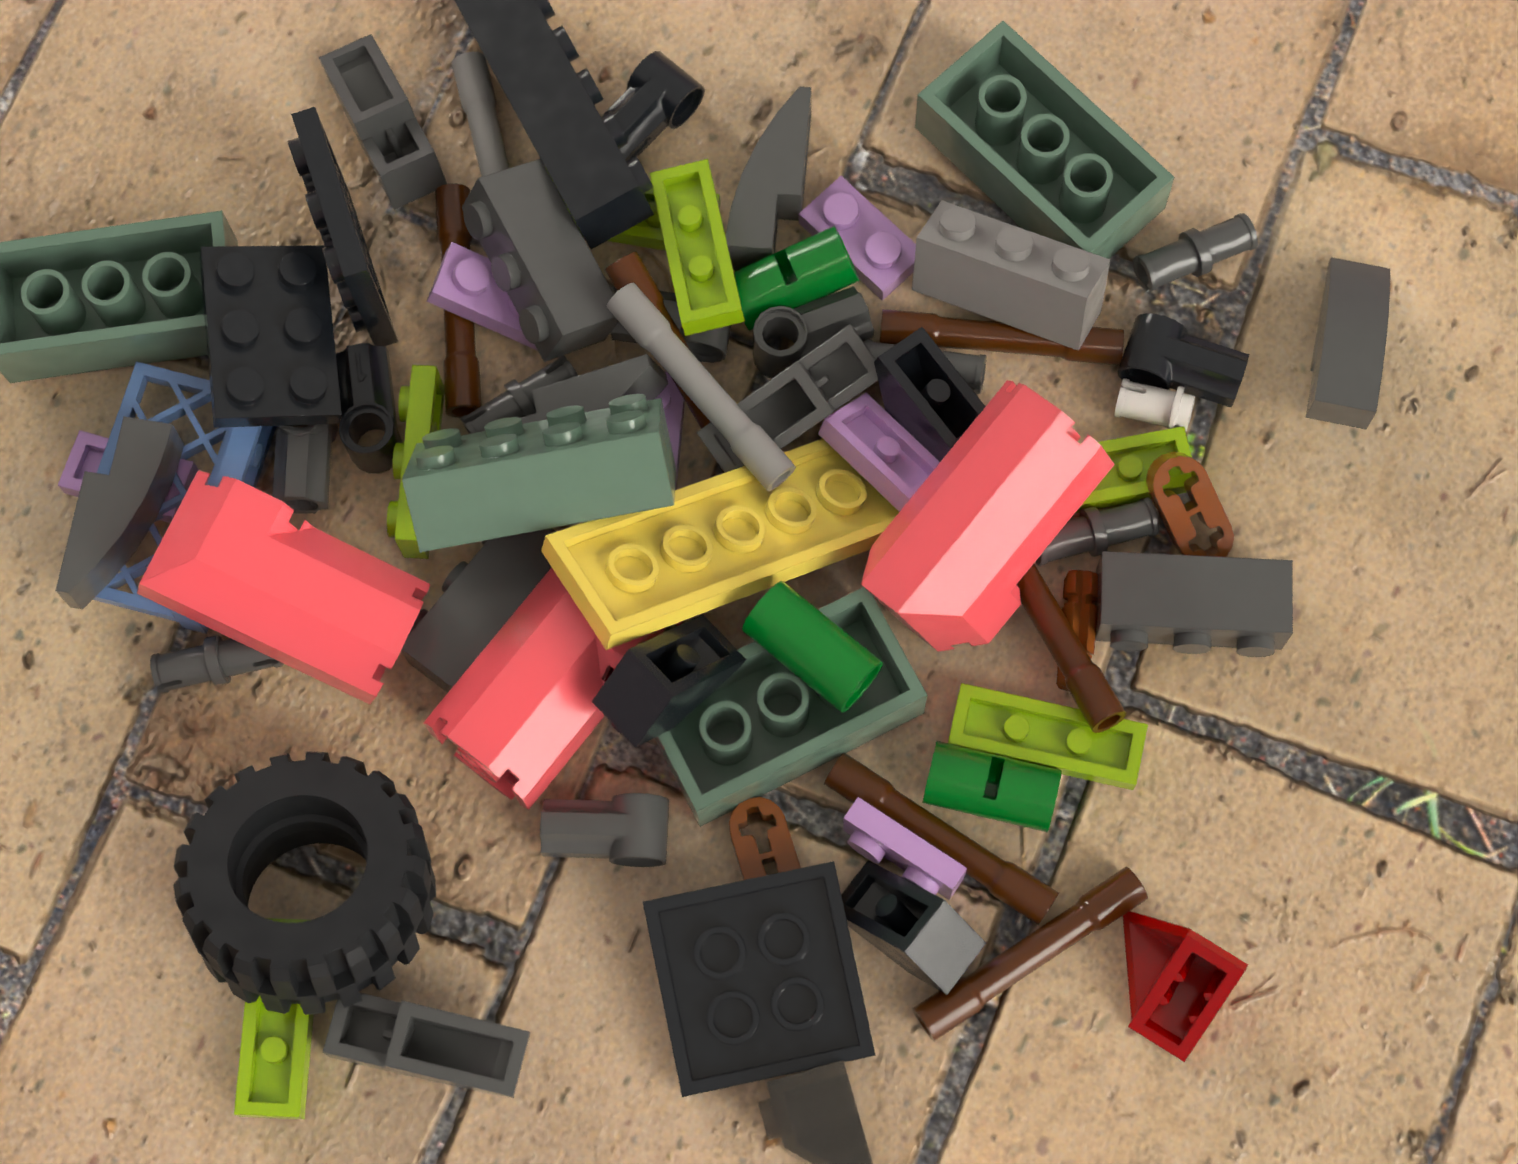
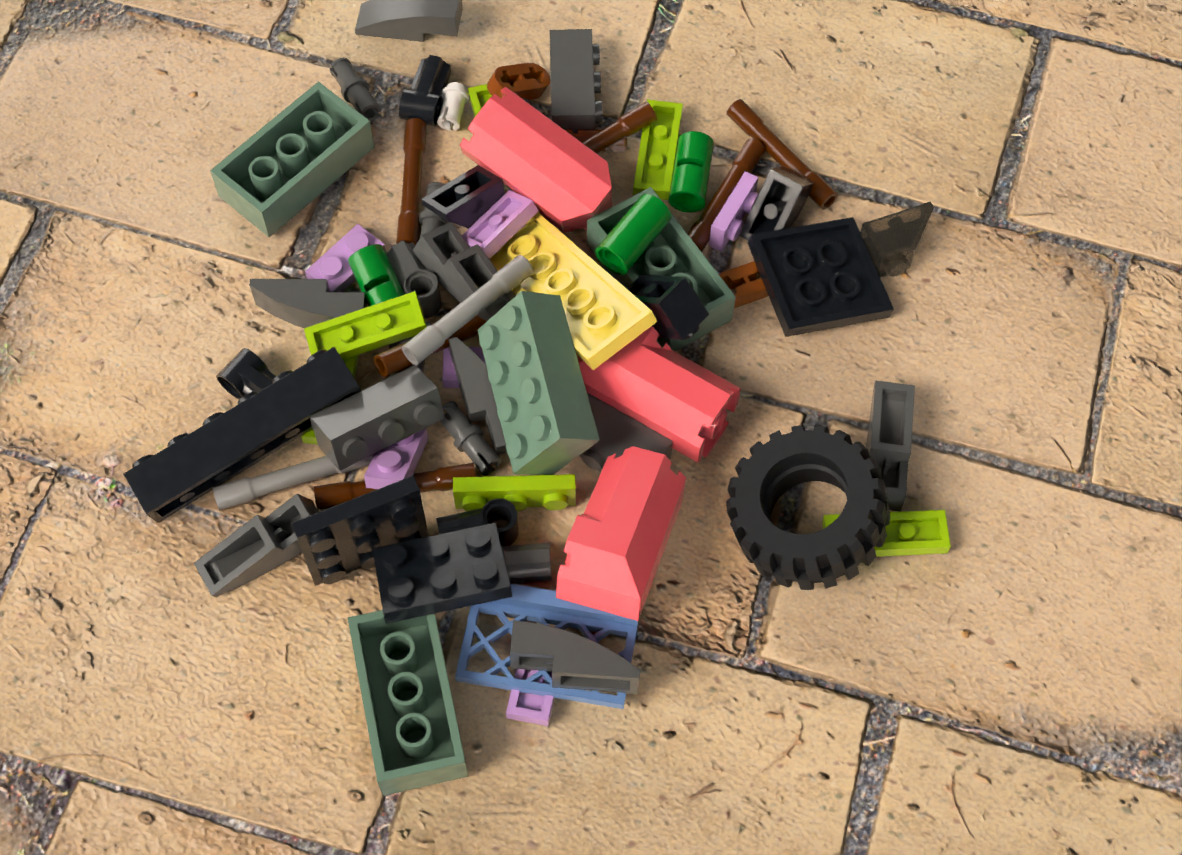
camera: 100 degrees left, 10 degrees down
dark grey pin [150,635,284,694] -> none
dark grey piece [540,793,669,867] -> none
light grey brick [912,200,1110,351] -> none
red slope [1122,911,1248,1062] -> none

